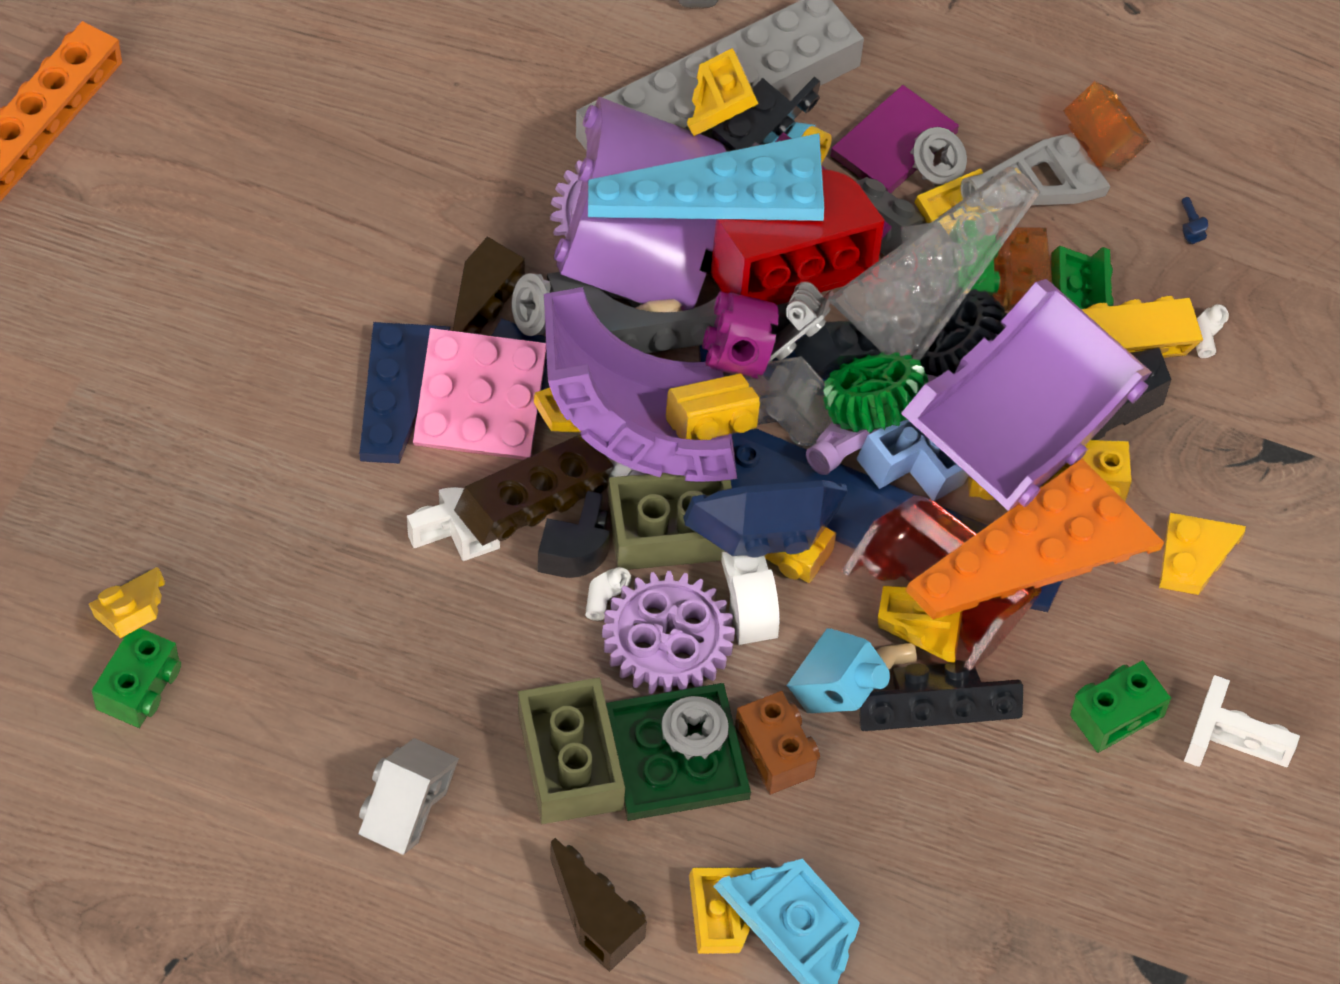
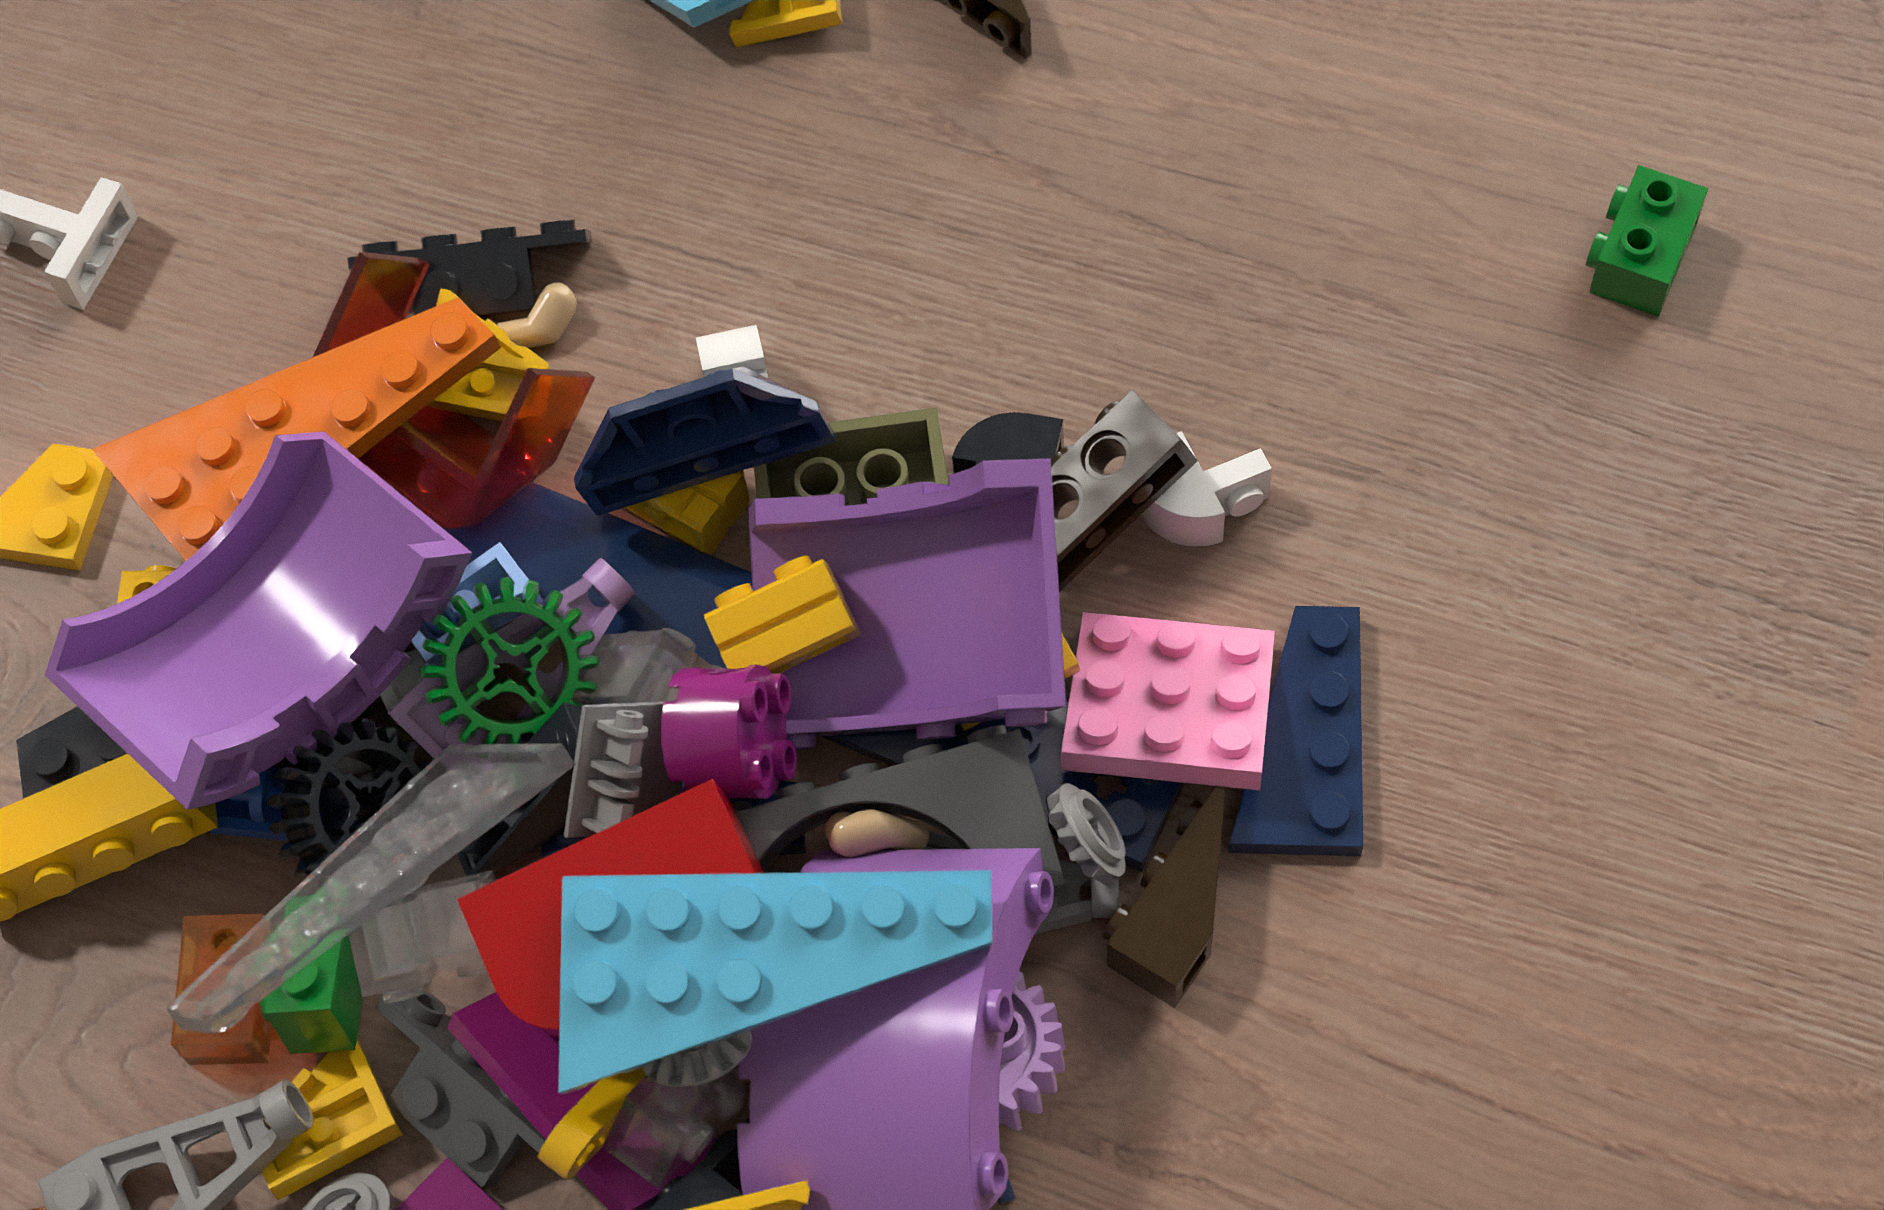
camera: 170 degrees left, 5 degrees up
yellow wing [89,567,165,638] -> none
brick [359,738,459,855] -> none
olive brick [518,677,625,825] -> none
white arm [585,567,631,621] -> none
lavender gear [602,571,735,694] -> none
dark green plate [606,683,751,821] -> none
light grey gear [662,696,728,759] -> none
dark orange brick [735,691,820,795] -> none
medium azure torso [787,628,890,713] -> none
green bracket [1051,245,1114,309] -> none
green brick [1070,660,1171,753] -> none

